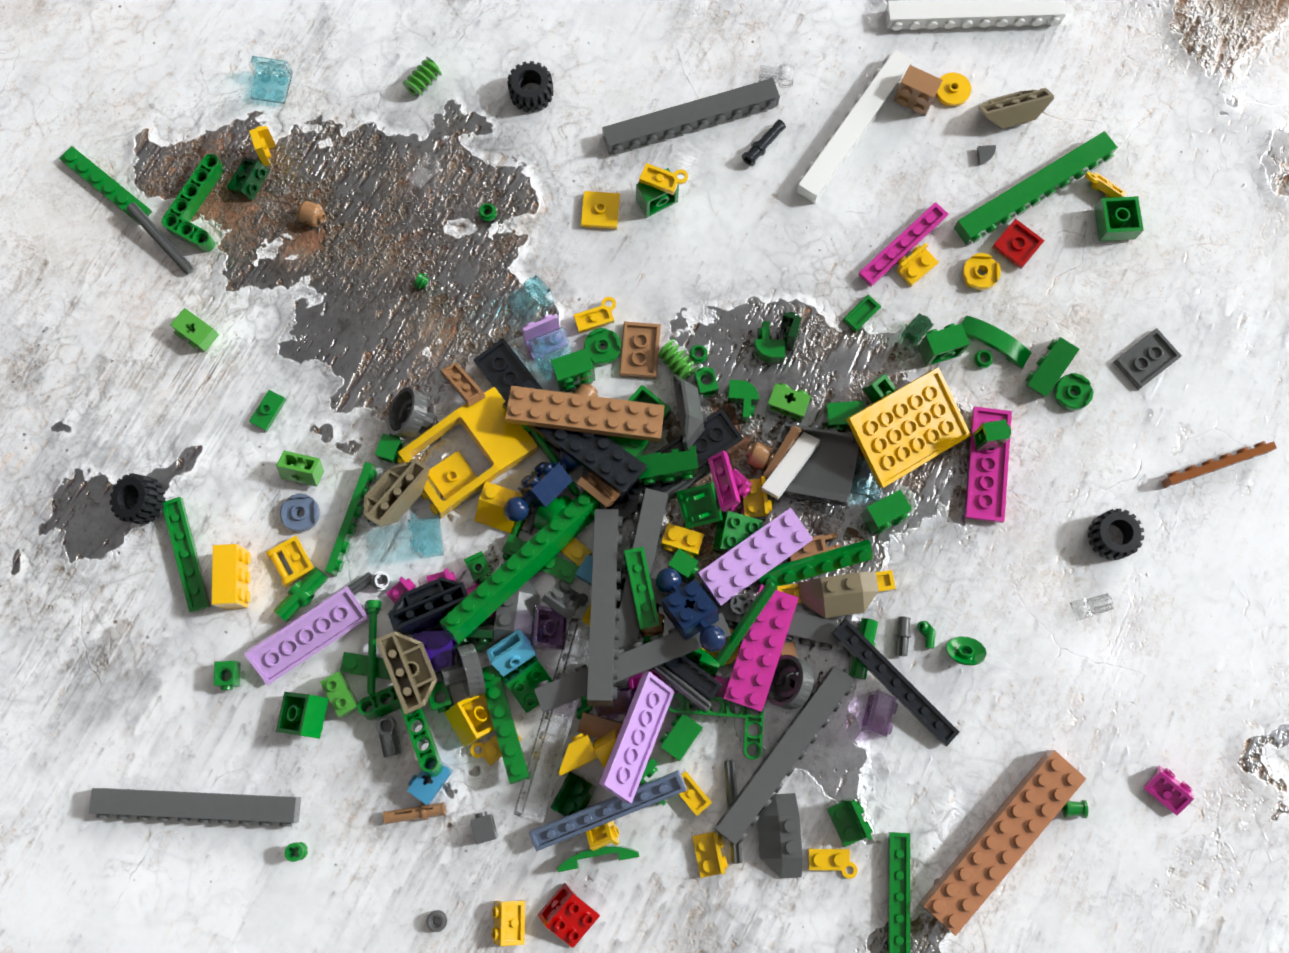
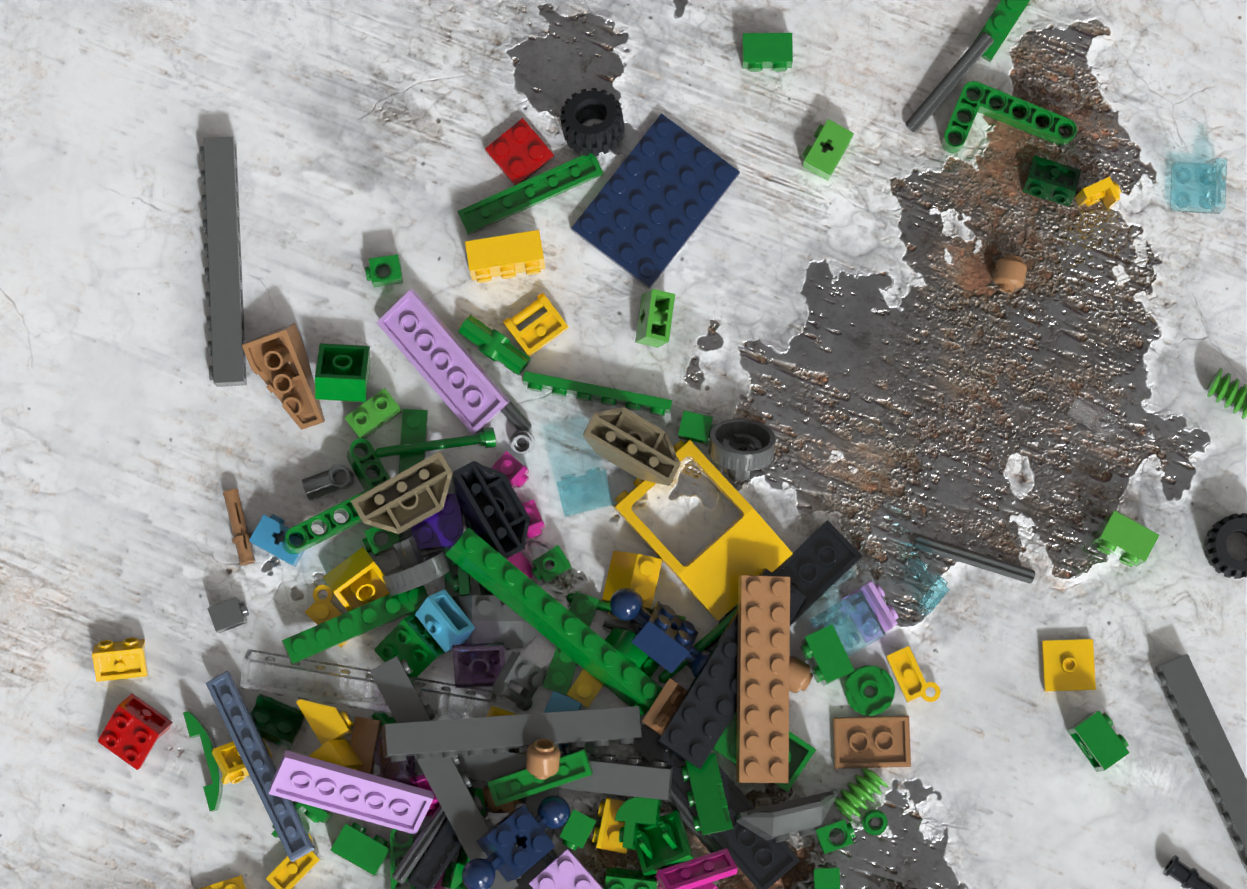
camera: 85 degrees right, 5 degrees up
green plate [249,390,287,432] -> none
sand blue plate [280,494,320,532] -> none
green bush [284,842,308,862] -> none
green plate [414,272,429,290] -> none
flat silver plate [426,910,448,932] -> none
yellow plate [428,450,477,500] -> none
medium nougat tile [440,362,486,407] -> none
green plate [478,203,497,221] -> none
yellow hinge [639,163,688,195] -> none
none -> medium nougat wedge [242,323,325,430]
none -> red plate [485,118,554,186]
none -> medium nougat head [526,739,561,779]
none -> dark blue plate [571,113,740,289]
none -> green brick [615,797,661,850]
none -> green brick [742,33,793,72]
none -> dark grey axle [913,534,1035,584]
none -> bright green brick [1092,510,1159,567]

